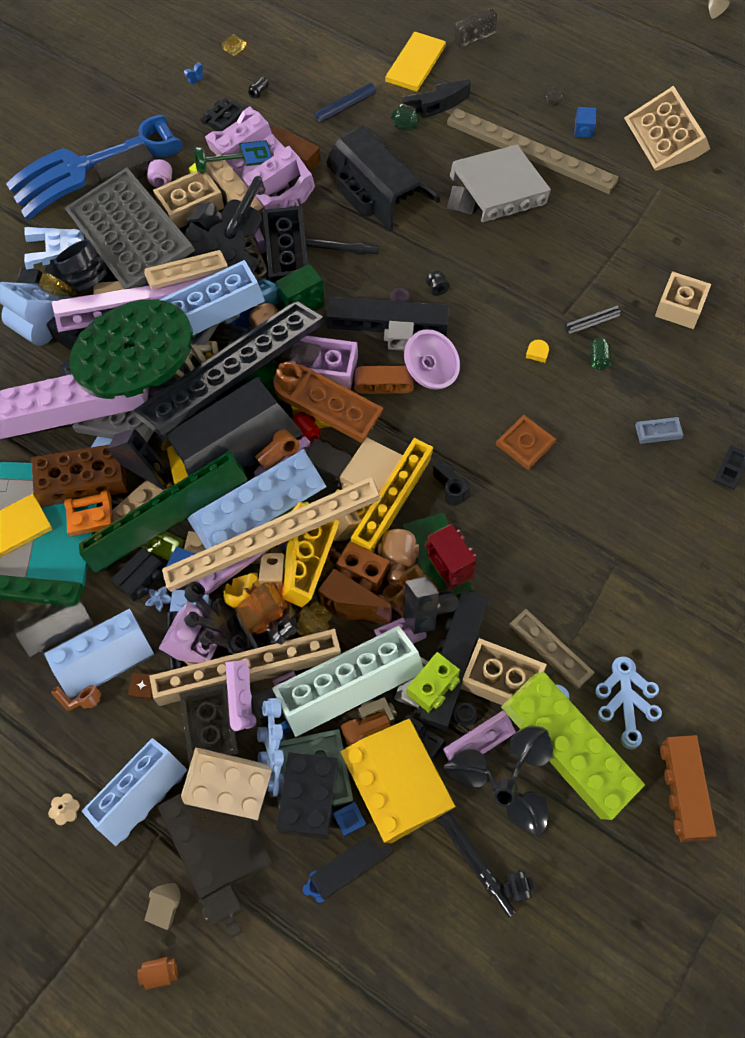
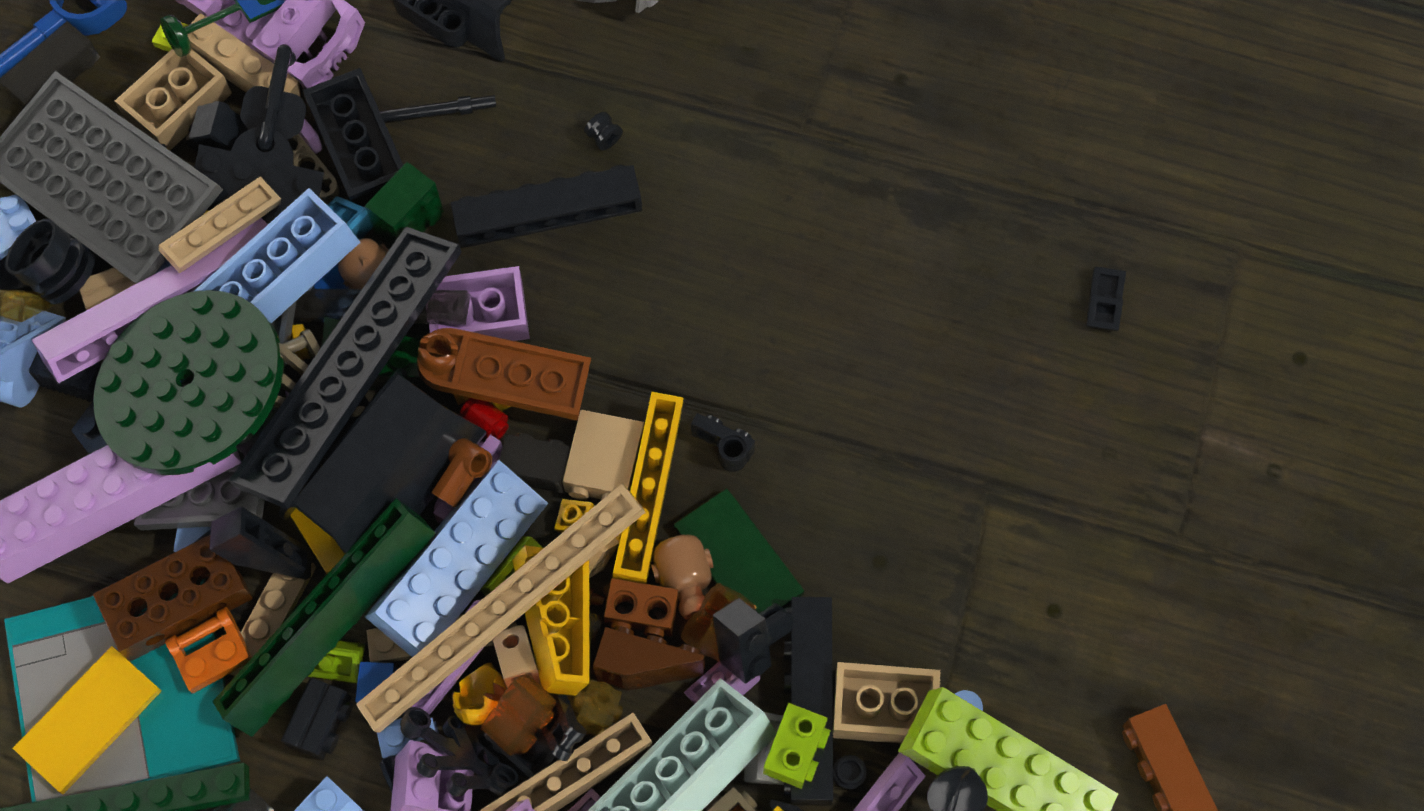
camera: 20 degrees left, 5 degrees up
light blue plant [145,586,171,612] -> none
lavender head [147,159,172,188] -> none
dark orange beam [354,366,414,394] -> none
light grey brick [384,321,414,350] -> none
clear purple tile [390,288,409,302] -> none
lavender dish [404,330,460,390] -> none
dark red brick [424,524,477,590] -> none
dark orange plate [496,415,556,470] -> none
dark tan tile [509,609,594,690] -> none
yellow tile [526,340,549,363] -> none
axle [565,305,621,334] -> none
clear green brick [589,338,612,370] -> none
light blue plant [595,657,662,750] -> none
sand blue plate [635,417,683,444] -> none
tan brick [655,272,711,329] -> none

